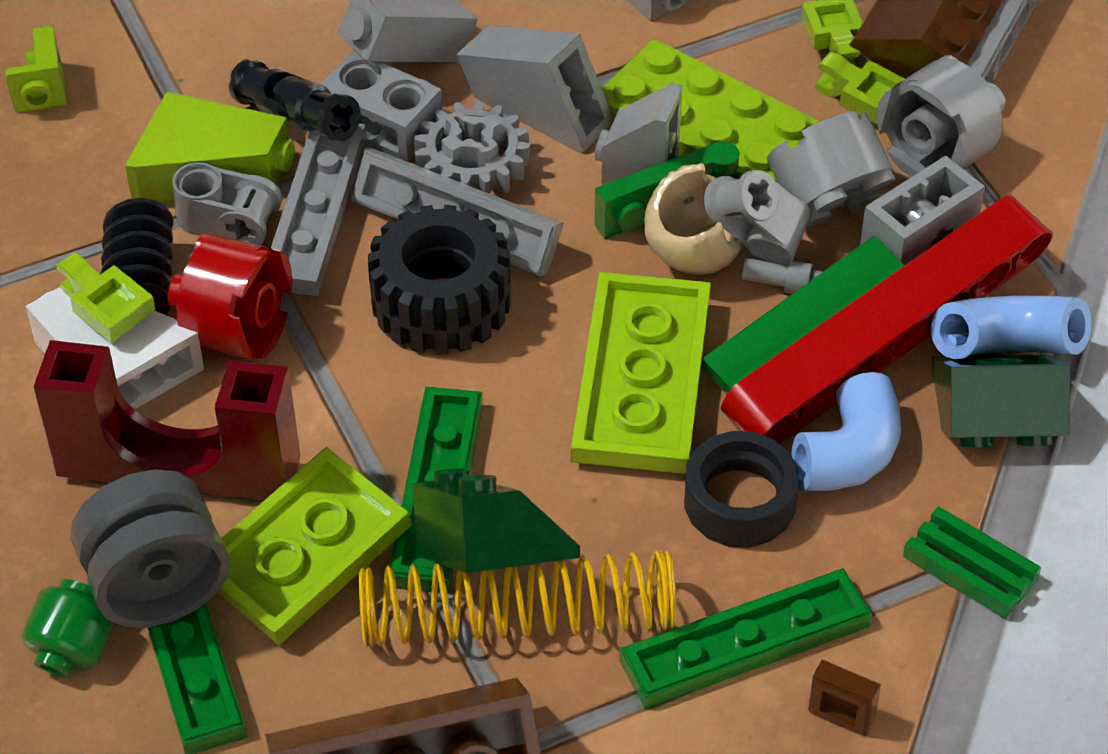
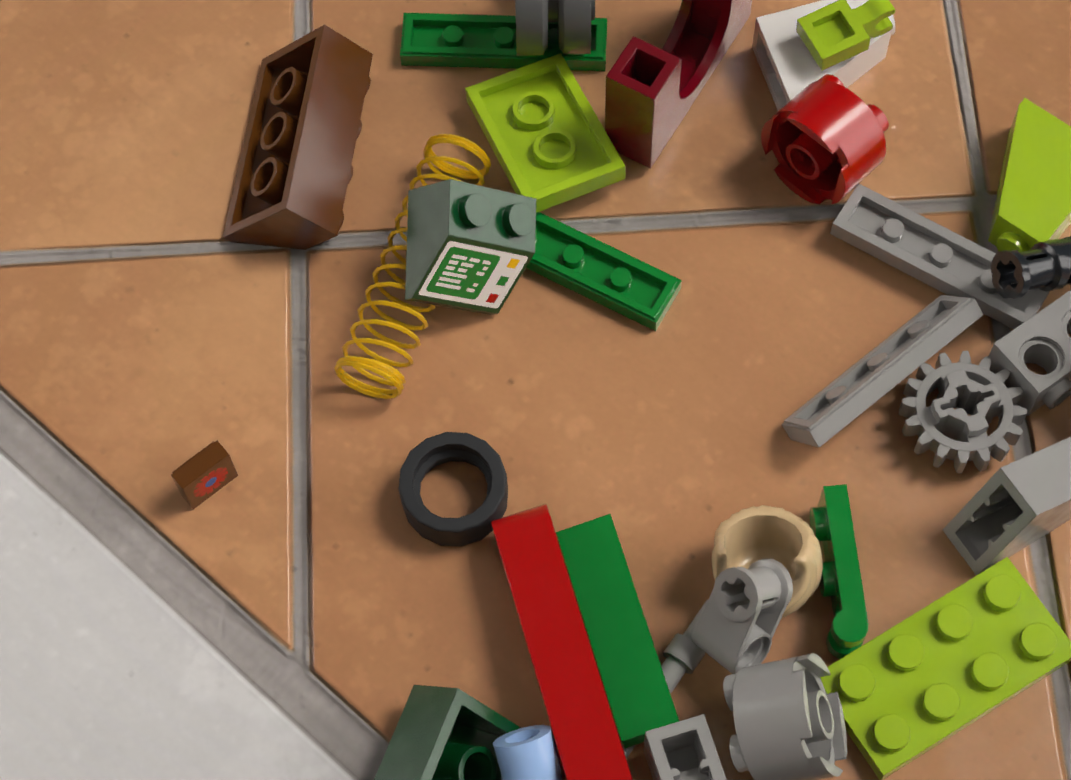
camera: 115 degrees right, 15 degrees up
black piece [100,198,174,316] -> none
light grey piece [172,162,283,245] -> none
black tyre [368,204,511,355] -> none
lime plate [571,272,711,474] -> none
light grey slope [595,83,682,185] -> none
green tile [619,568,872,709] -> none
light blue cylinder [791,372,901,492] -> none
green tile [903,506,1041,619] -> none

